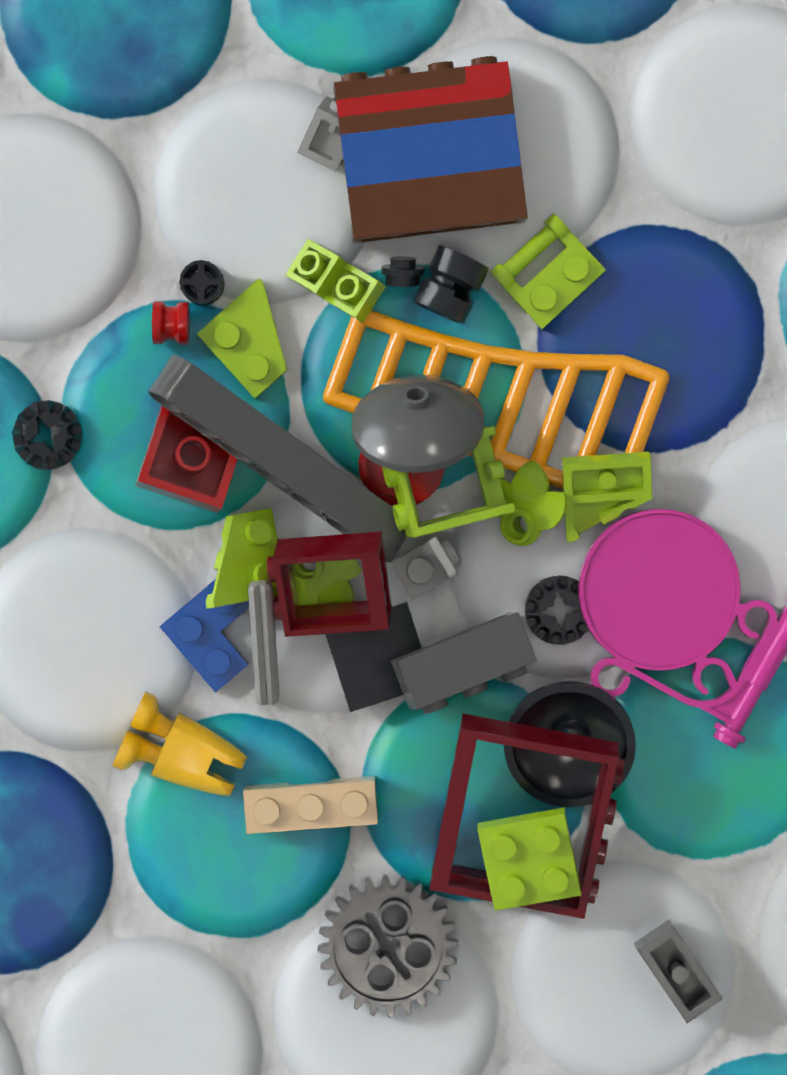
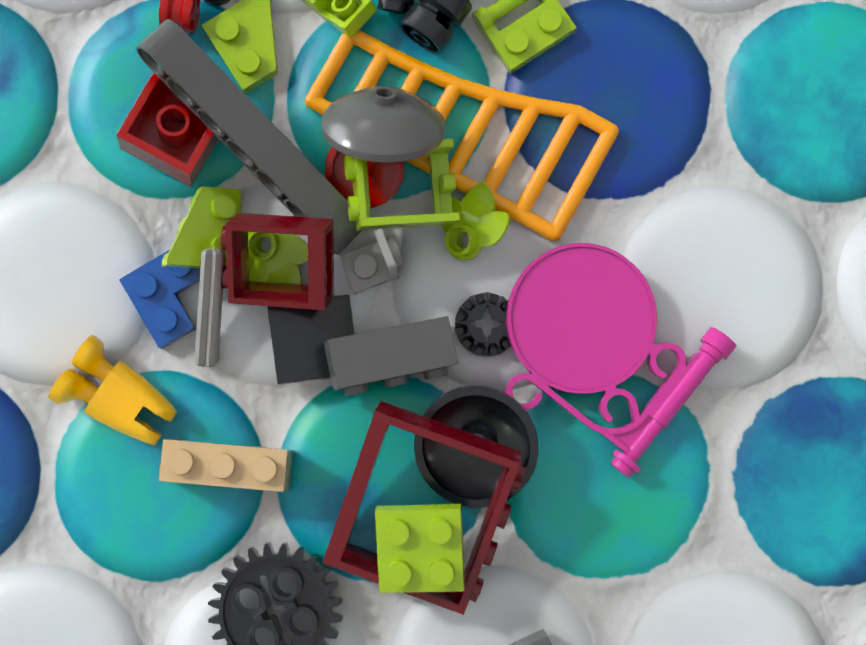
camera: 15 degrees right, 5 degrees down
black gear [12,400,82,470] -> none
lime wing [562,452,652,542] -> none

